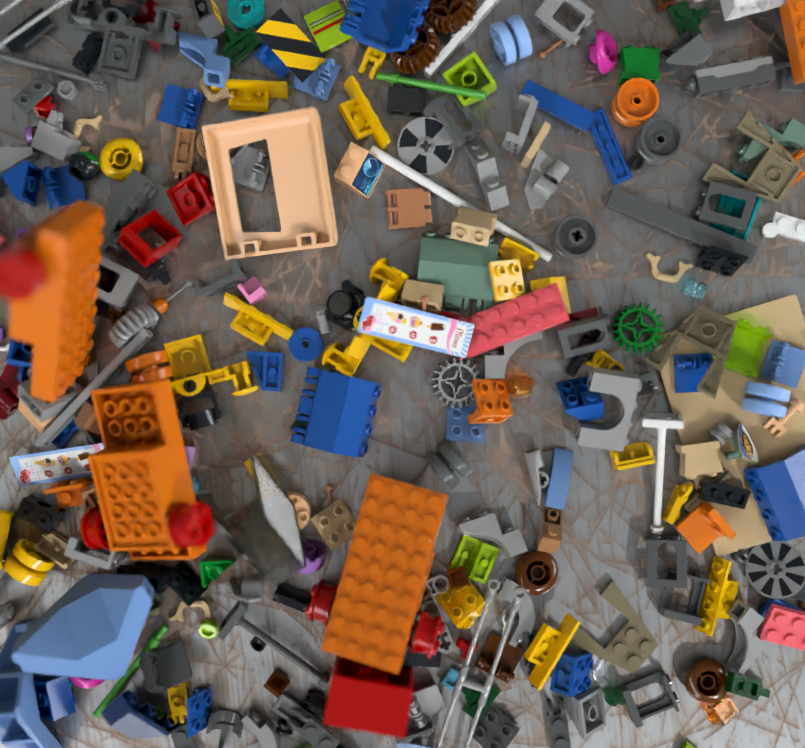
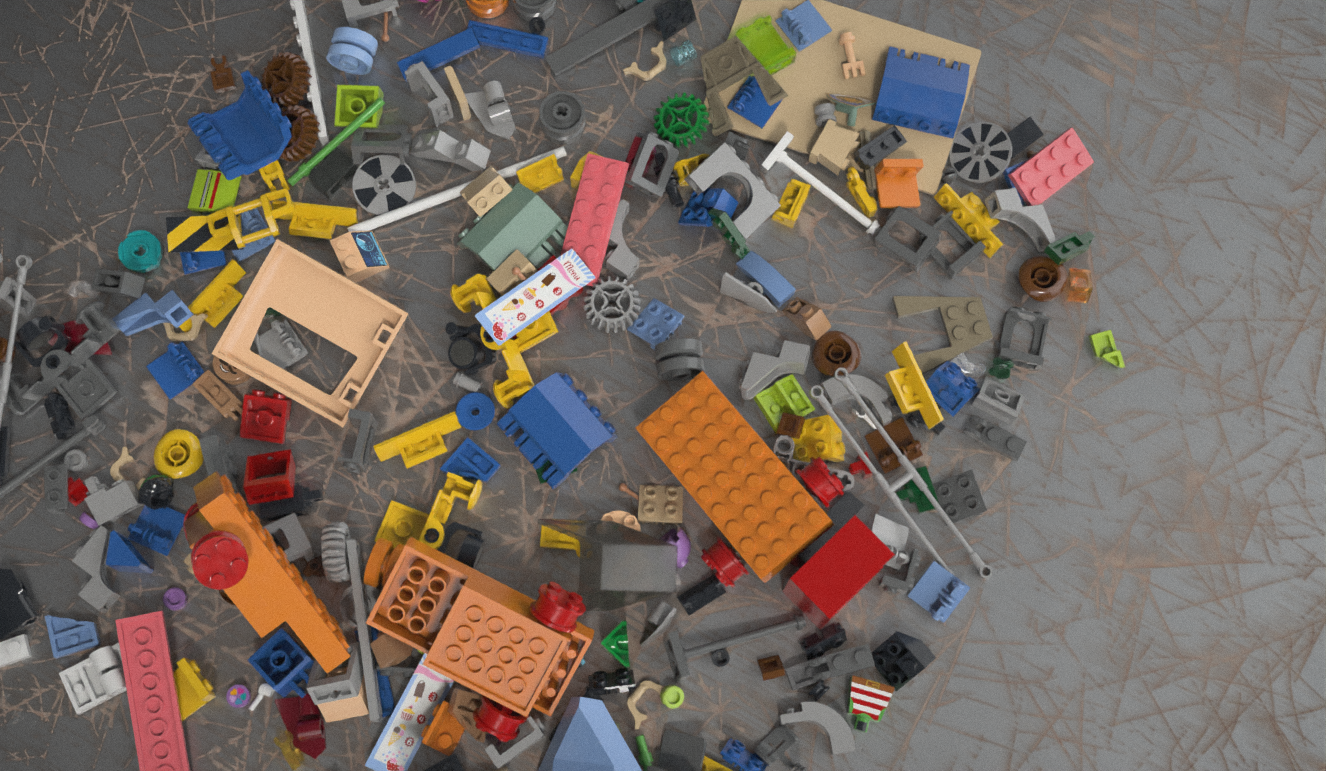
camera: 60 degrees left, 15 degrees down
hinge [152,278,194,314] -> none
dark green hinge [220,24,262,68] -> none
bright pink panel [237,276,268,305] -> none
nougat plate [385,188,432,230] -> none
medium azure tile [441,665,467,690] -> none
orange bracket [468,379,513,424] -> none
yellow bracket [488,259,526,302] -> none
clear orange head [505,373,535,399] -> none
light blue wheel [740,382,791,418] -> none
none -> yellow bar [207,189,294,249]
none -> dark green hinge [708,208,750,260]

